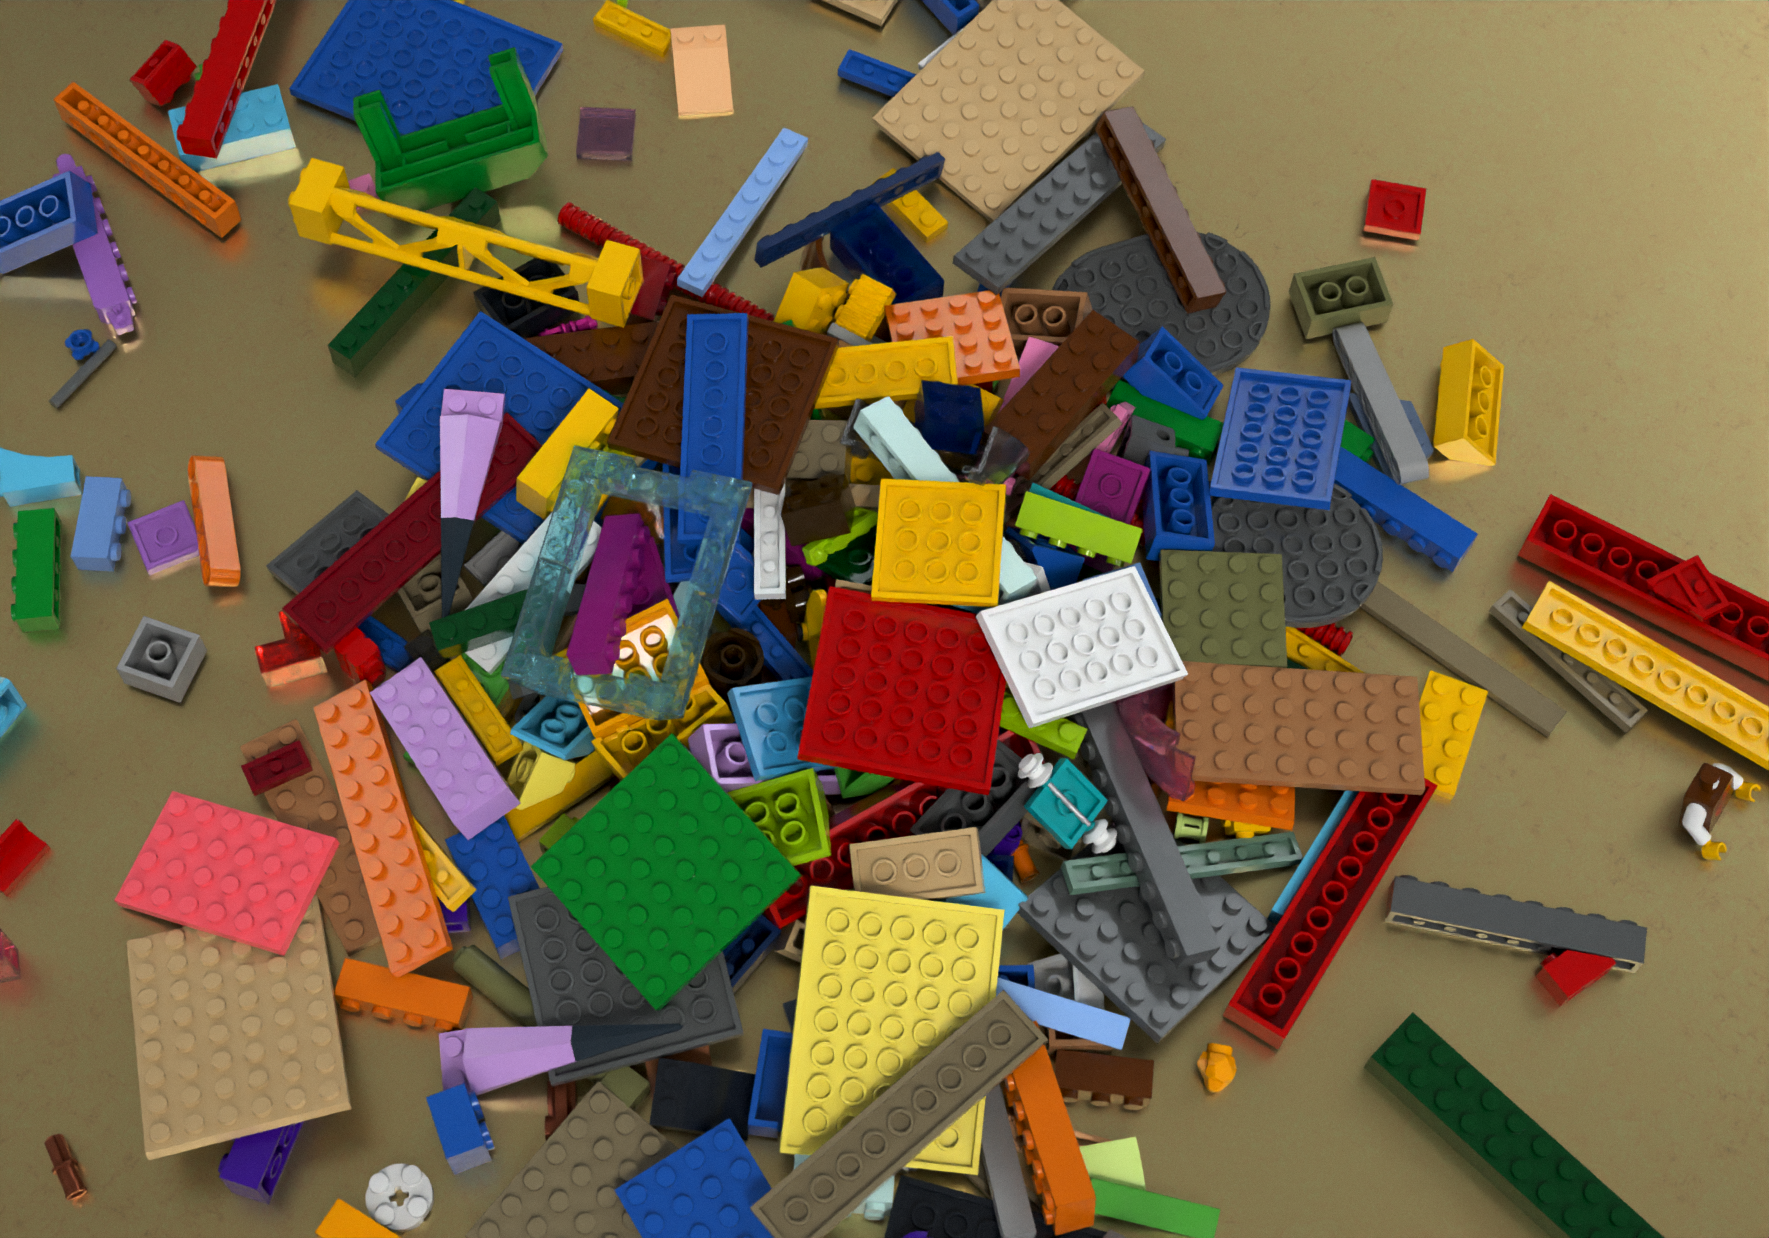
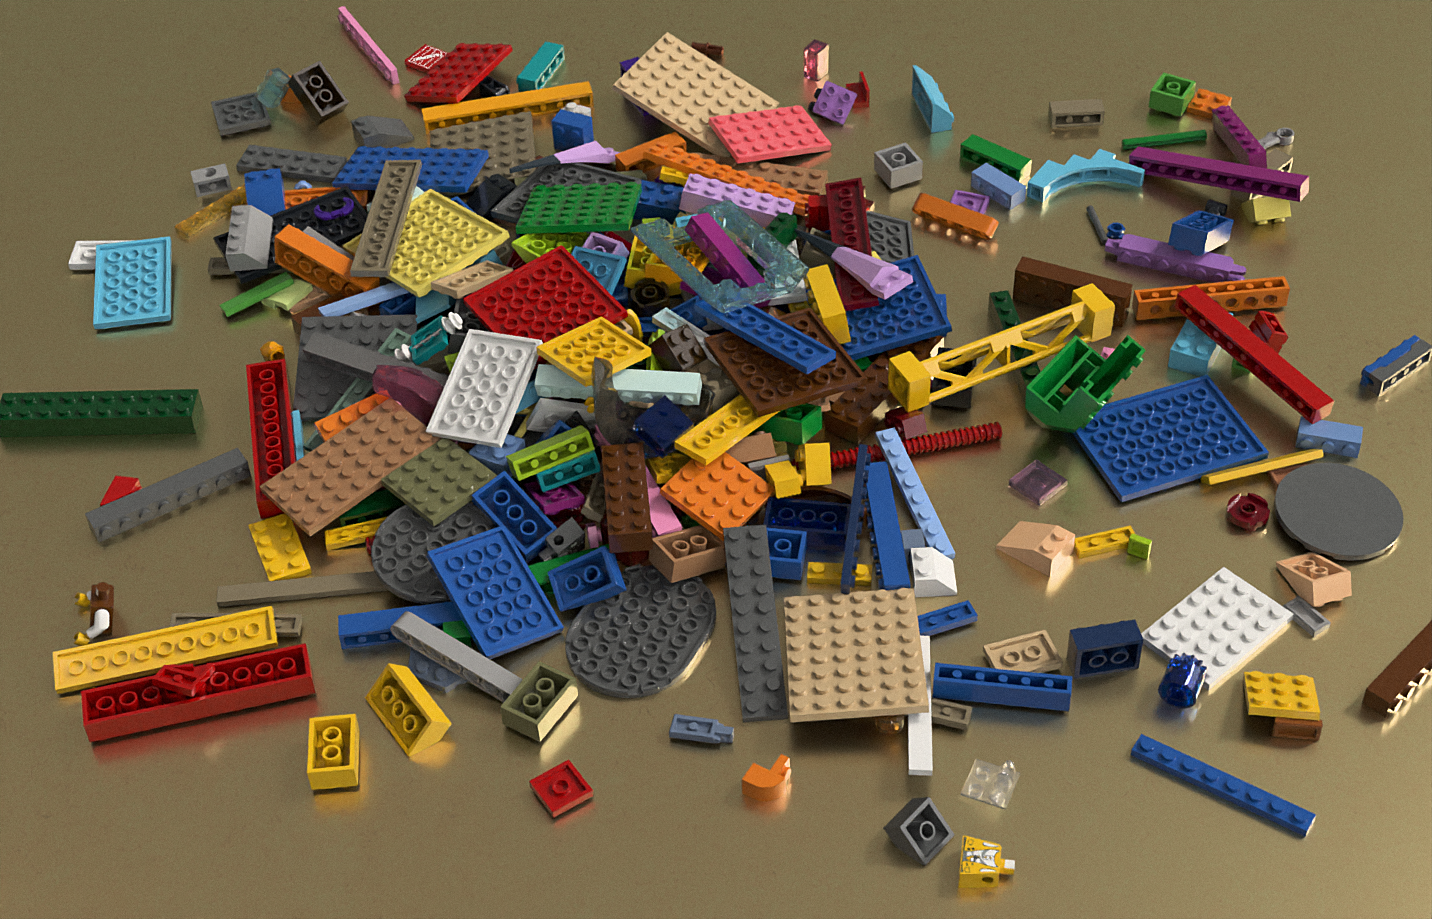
camera: 140 degrees right, 20 degrees down
dark red plate [241,740,313,797] -> none
brick [1095,106,1227,314] -> none
none -> yellow brick [307,714,359,790]
none -> sand blue hinge [669,714,734,743]
none -> orange brick [742,754,791,802]
none -> blue brick [766,528,807,580]
none -> medium lavender plate [808,81,857,125]
none -> blue brick [864,462,911,590]
none -> sand blue brick [901,529,925,563]
none -> white slope [910,547,957,597]
none -> reddish brown brick [1012,256,1133,327]

